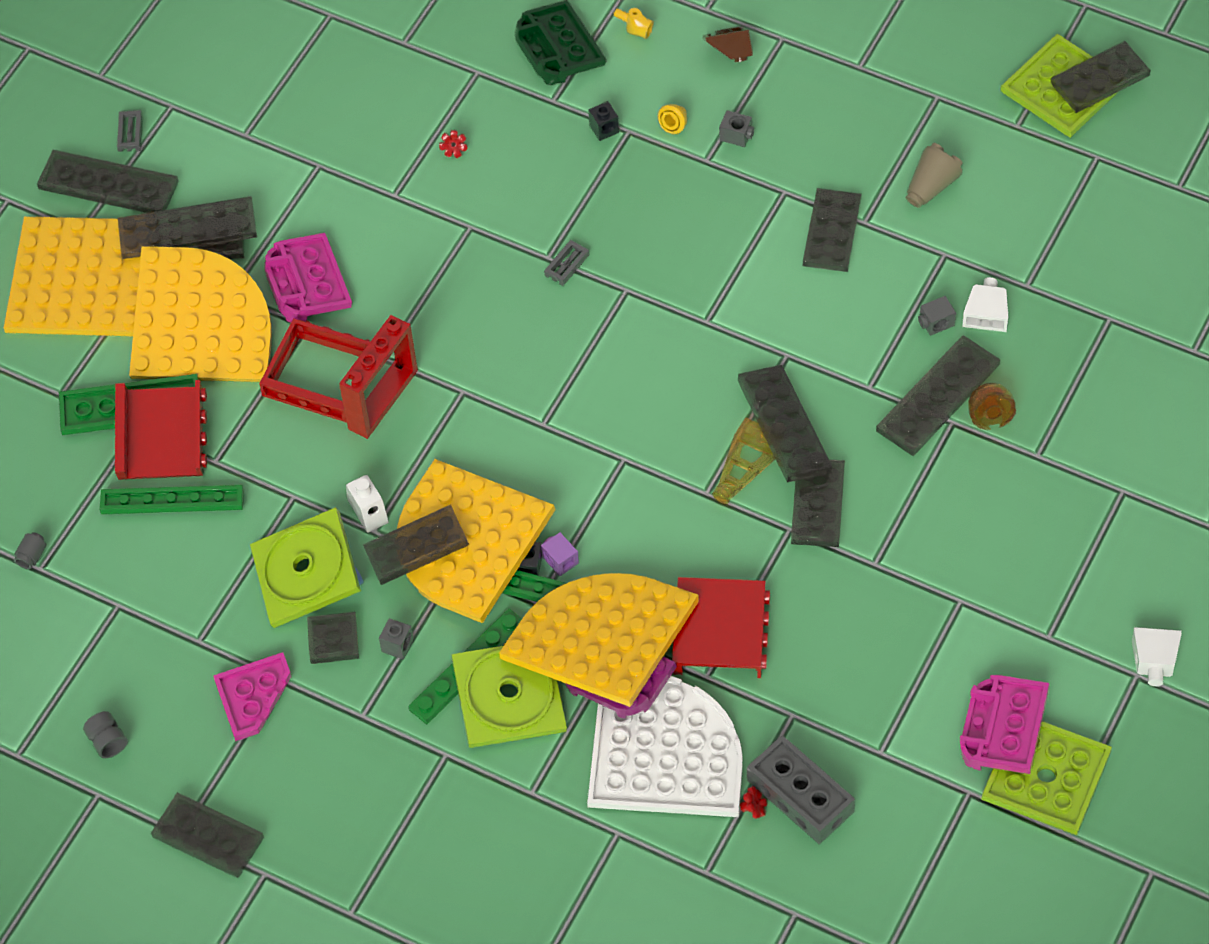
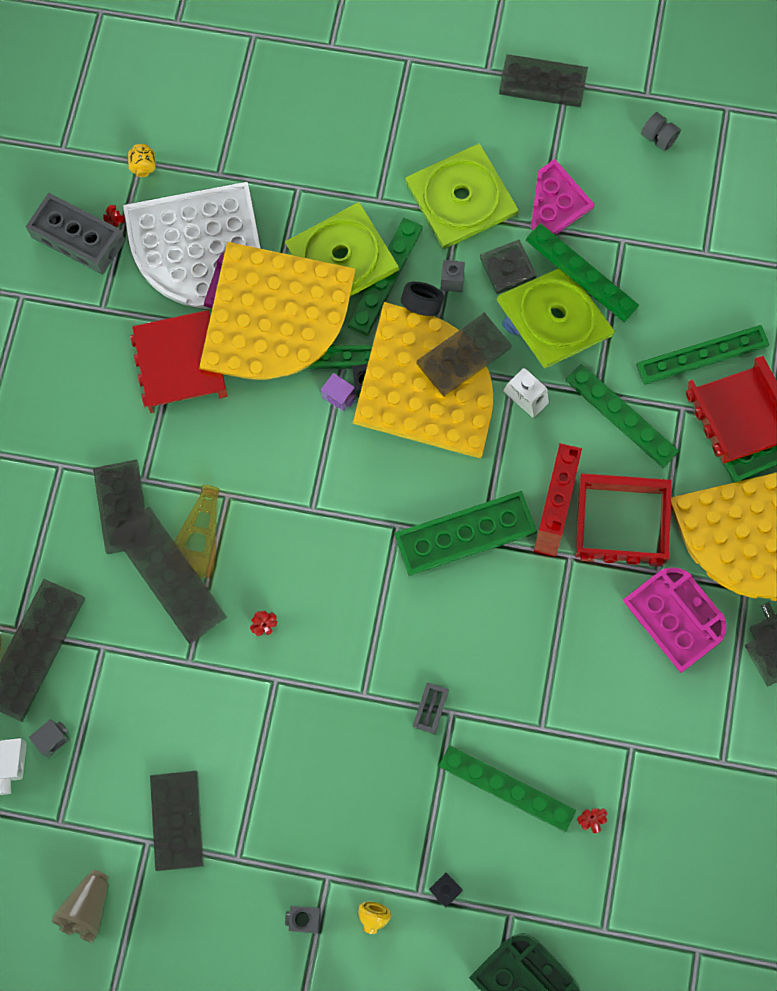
camera: 165 degrees right, 15 degrees up
none -> yellow head [128,144,156,177]
none -> red plant [250,611,278,636]
none -> green plate [394,491,537,576]
none -> black tyre [401,281,444,316]
none -> lime piece [405,143,519,250]
none -> green plate [439,745,576,833]
none -> green plate [525,223,639,323]
none -> green plate [566,364,679,468]

